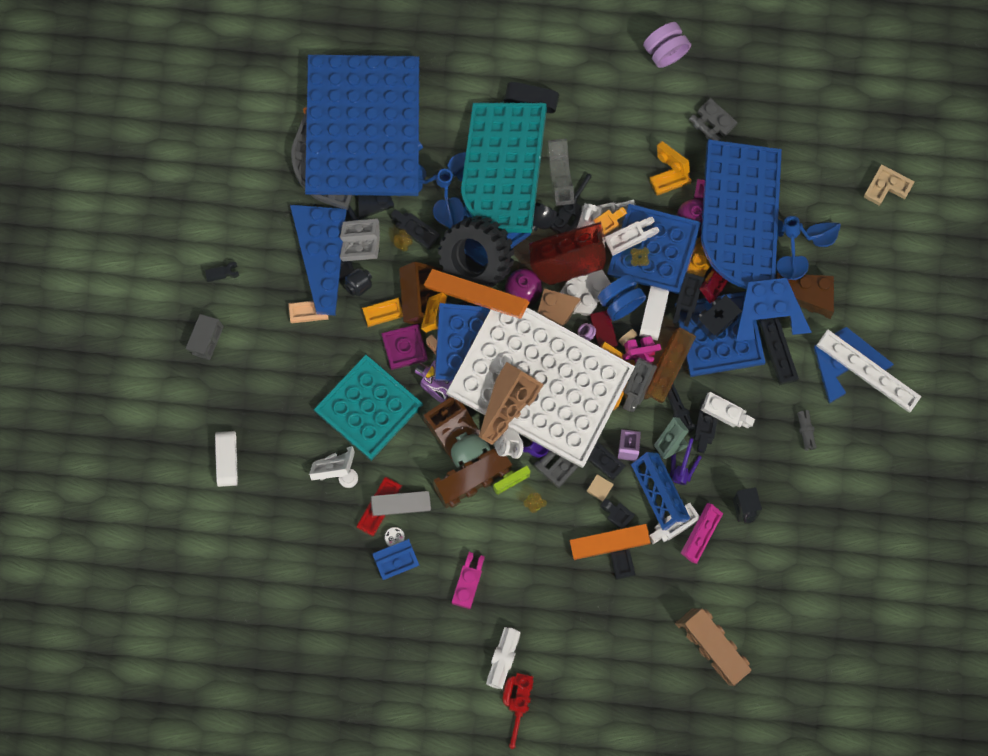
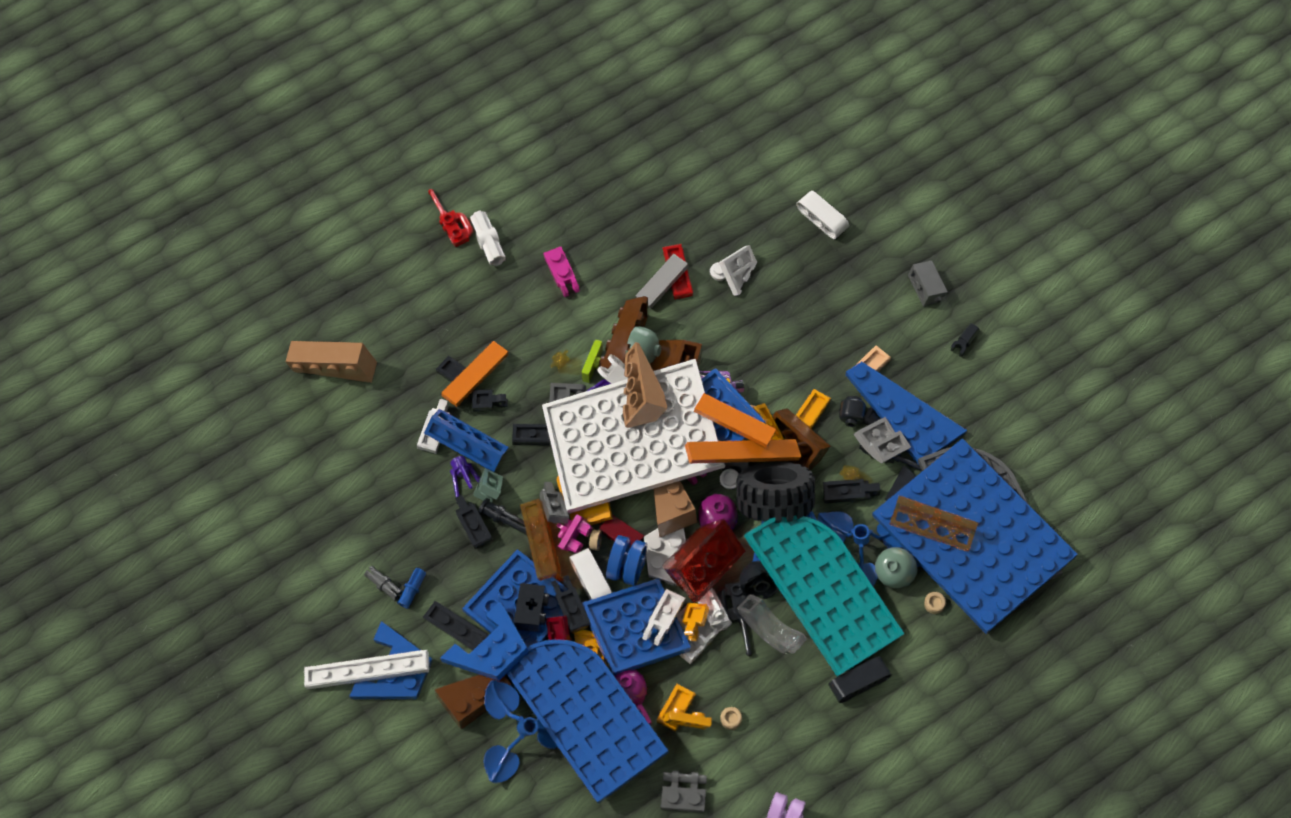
camera: 145 degrees right, 10 degrees down
teal plate [314,355,423,461] -> none
blue plate [372,539,419,580] -> none
magenta tile [381,324,428,370] -> none
white tile [385,527,405,546] -> none
lavender plate [577,323,596,341] -> none
tan tile [587,475,614,501] -> none
lavender slope [618,429,641,461] -> none
clear yellow plate [630,247,650,267] -> none
dark pink tile [681,503,723,564] -> none
white hinge [701,392,755,428] -> none
black brick [733,487,762,524] -> none
none -> blue axle [397,568,426,609]
none -> orange tile [694,393,776,448]
none -> tan tile [720,707,742,730]
none -> sand green cylinder [875,547,917,589]
none -> clear orange fence [889,496,978,552]
none -> tan tile [924,592,946,614]

